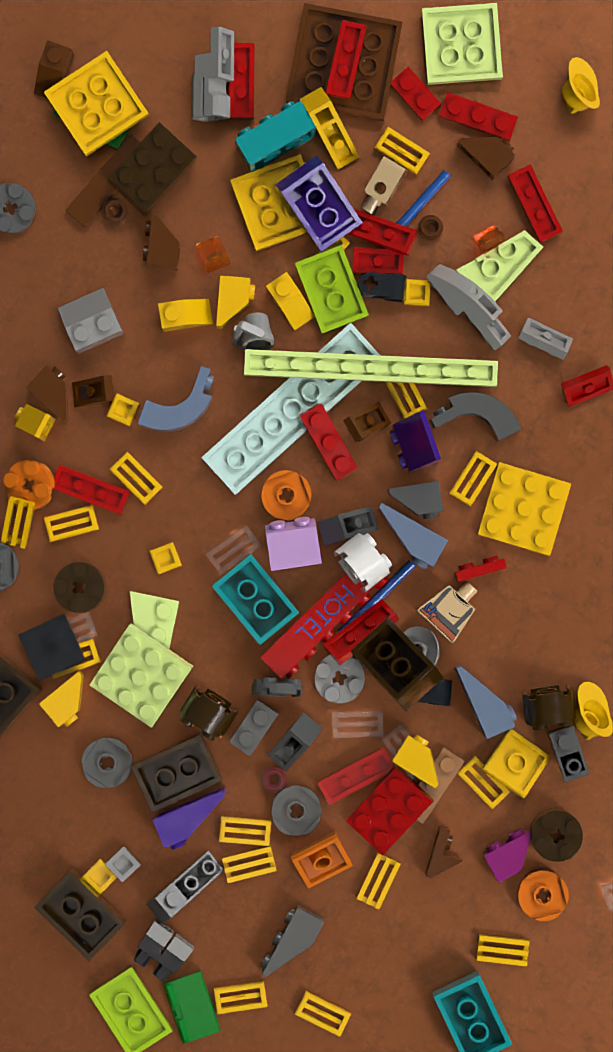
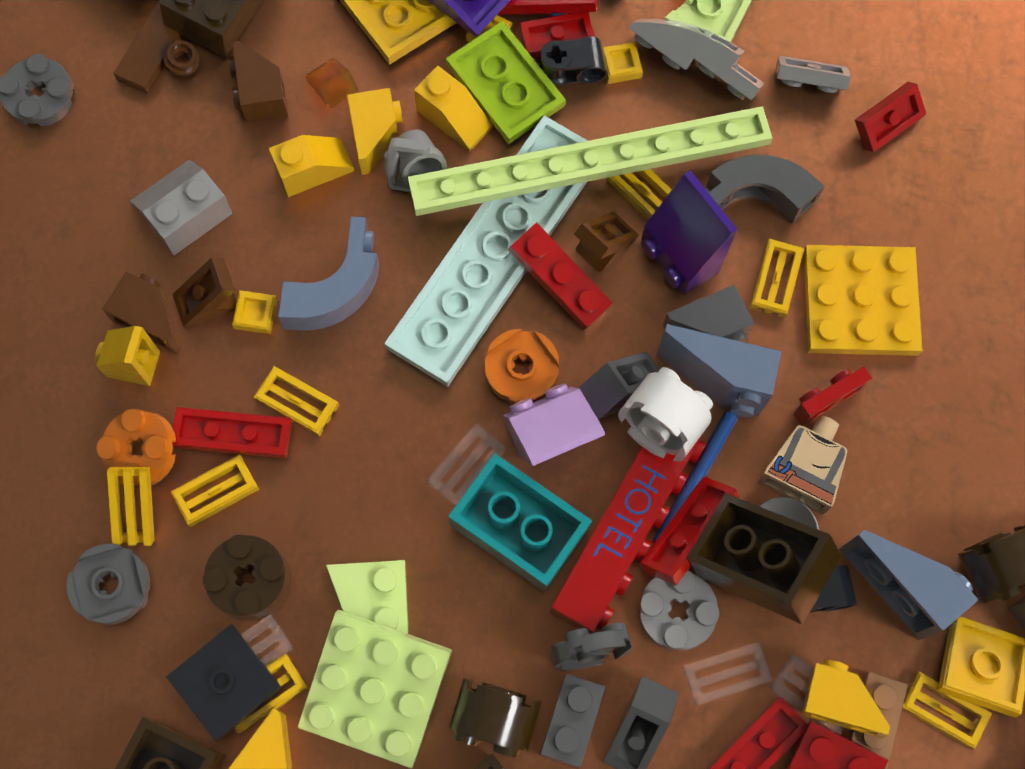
camera: 20 degrees left, 15 degrees down
yellow tile [150,542,182,575] -> none

